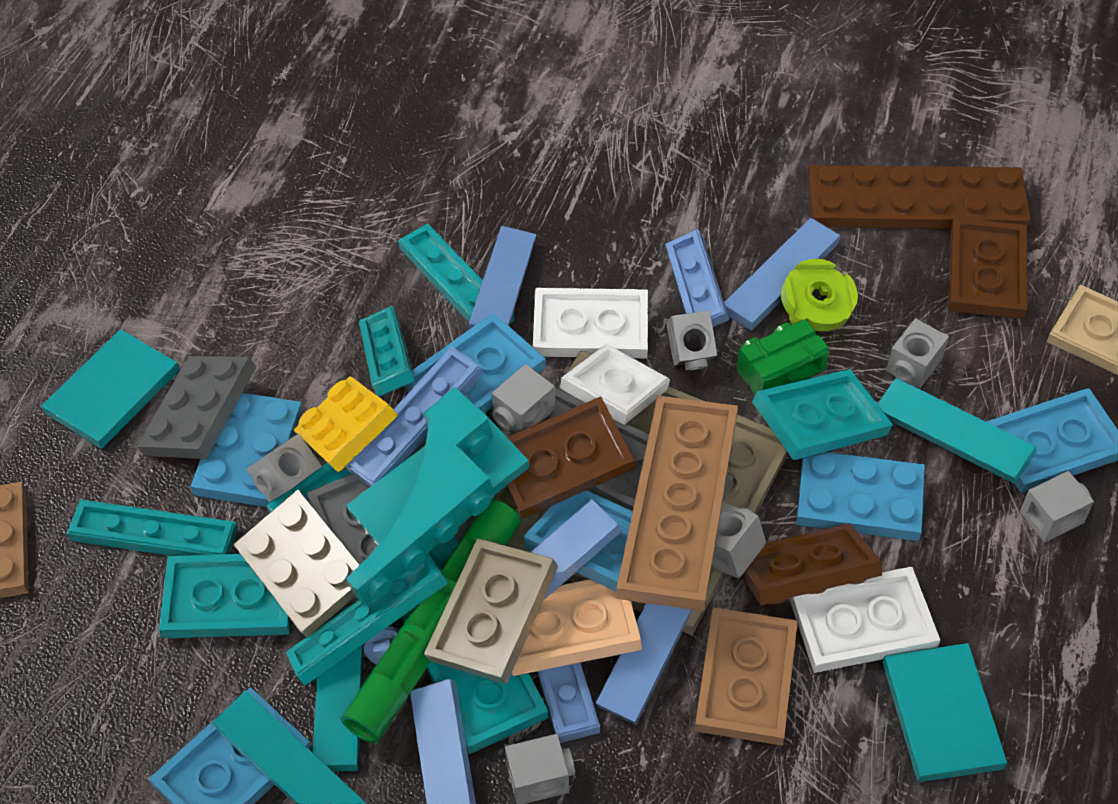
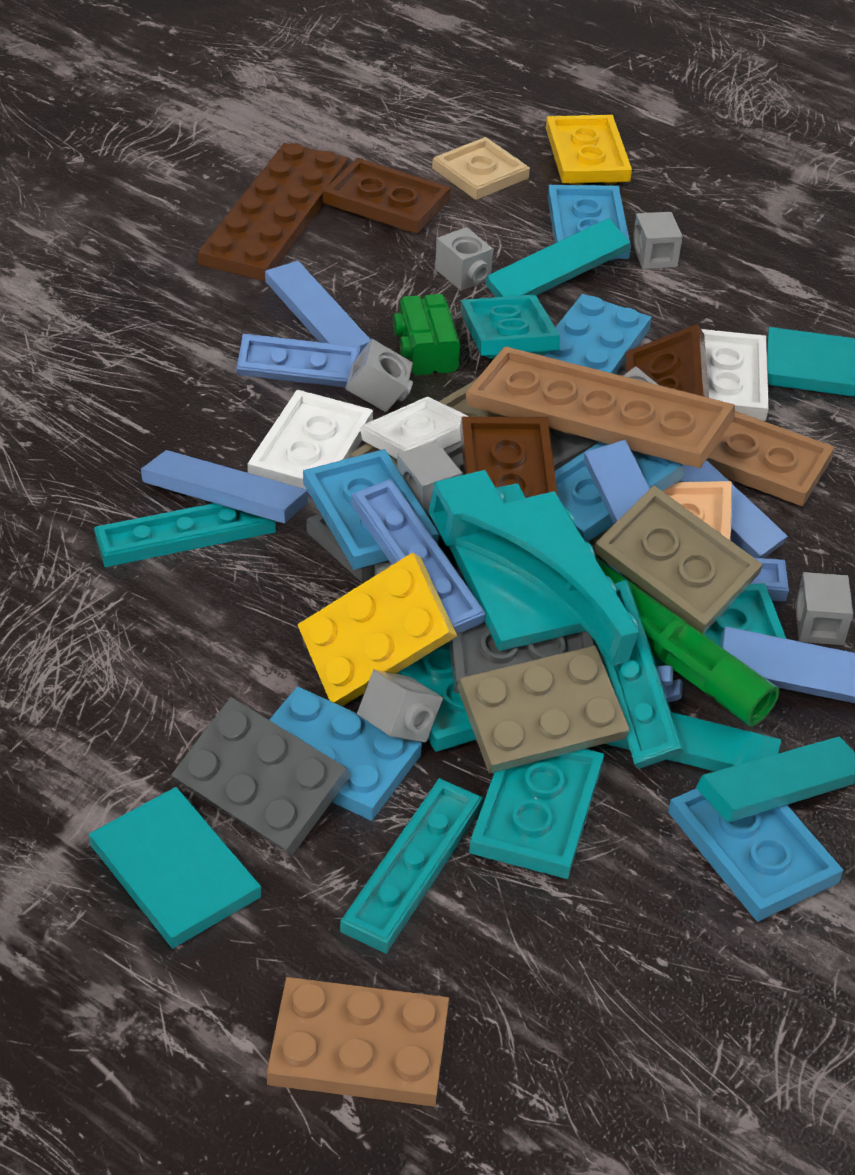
camera: 75 degrees left, 10 degrees down
teal tile [359,306,415,397] -> none
lime plate [781,259,858,331] -> none

